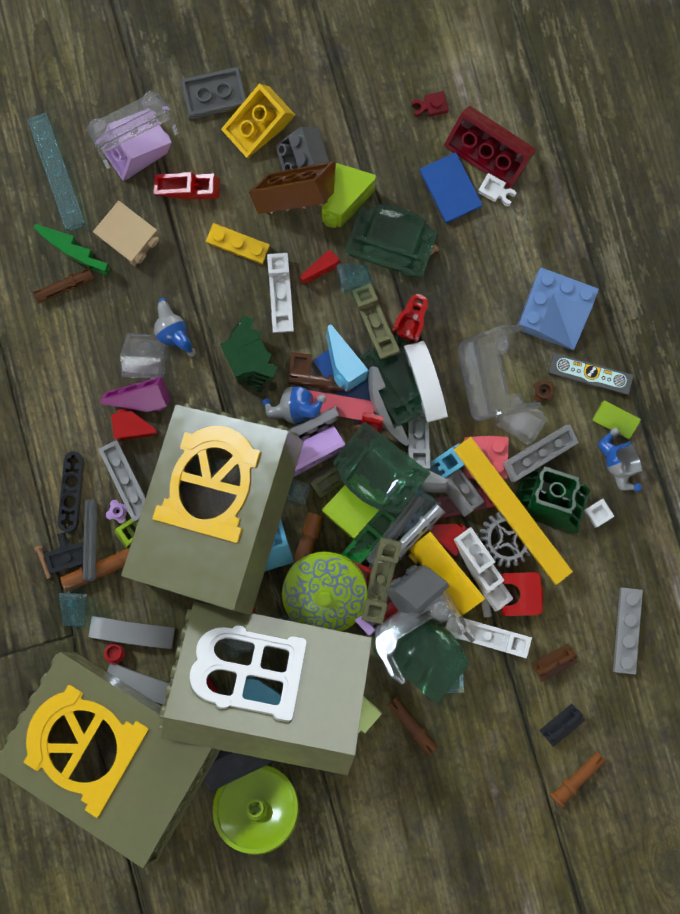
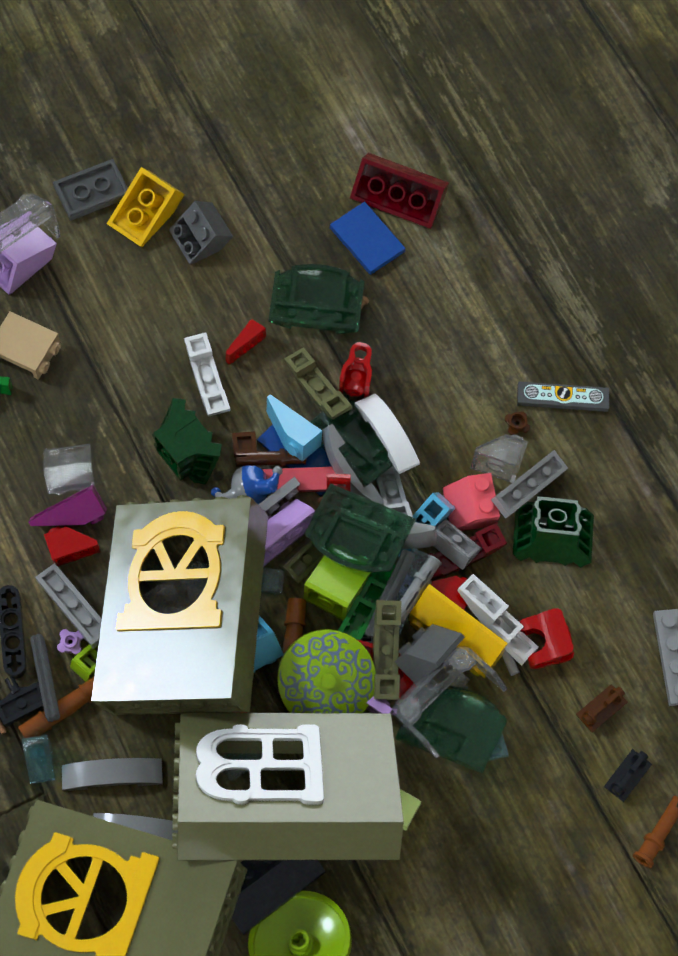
camera: 15 degrees left, 15 degrees down
red plate [104,643,125,665] -> none
red slope [154,172,220,199] -> none
piece [154,298,196,357] -> none
yellow plate [206,223,270,265] -> none
reddish brown slope [249,161,336,214] -> none
lime slope [322,163,376,228] -> none
clear light blue slope [337,264,372,292] -> none
reddish brown pin [387,696,438,756] -> none
dark red plate [411,91,449,117] -> none
white slope [444,614,532,658] -> none
yellow tile [453,437,573,585] -> none
clear windscreen [458,325,541,421] -> none
white plate [478,173,516,206] -> none
light grey gear [479,512,531,568] -> none
medium blue slope [516,267,599,351] -> none
white plate [584,499,614,528] -> none
lime slope [592,401,641,440] -> none
light grey piece [598,428,642,492] -> none

